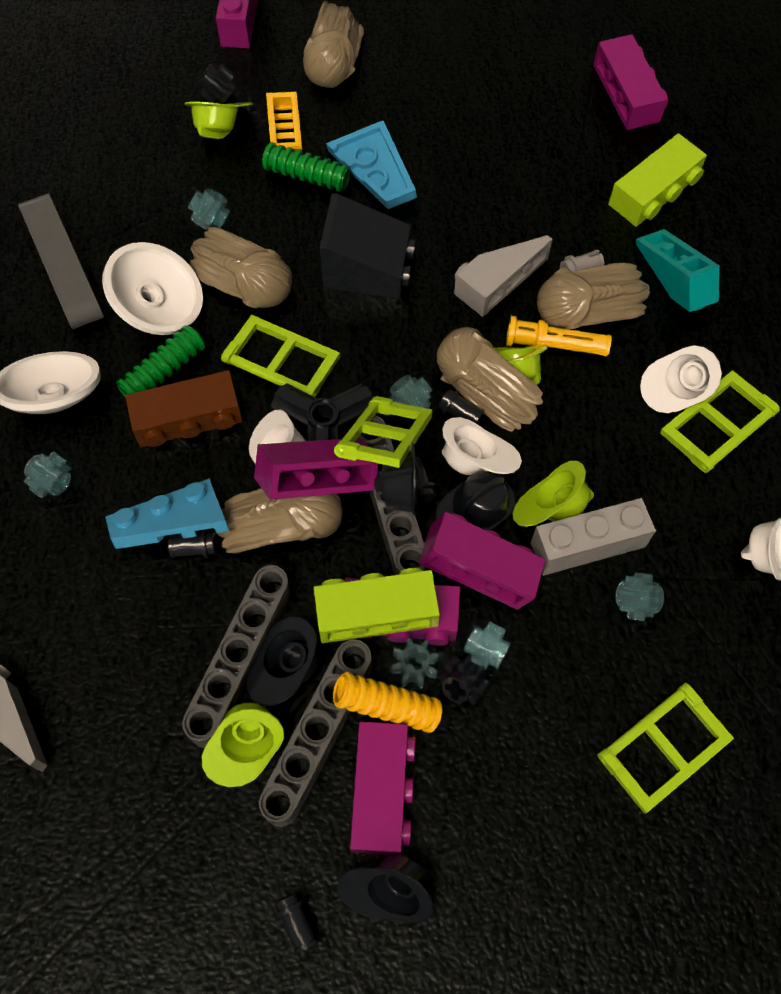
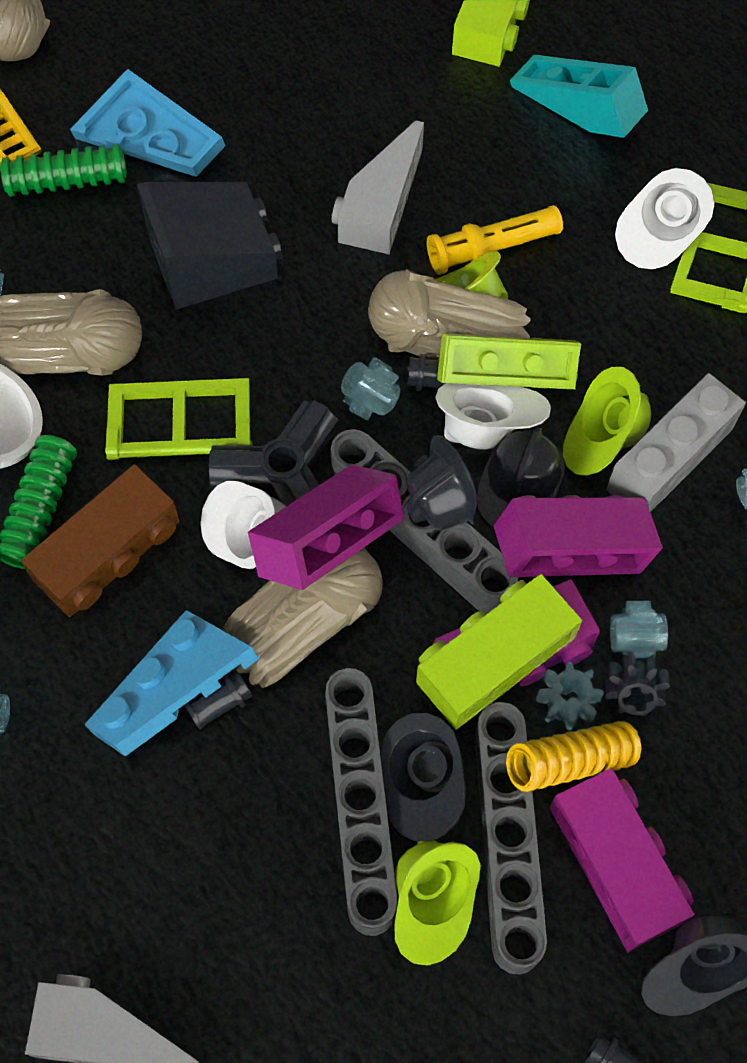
camera: 30 degrees left, 0 degrees up
lime window [334,396,432,468] -> none
dark tan hair [537,263,650,330] -> none
light grey pin [560,250,604,272] -> none
none -> lime tile [437,333,581,389]

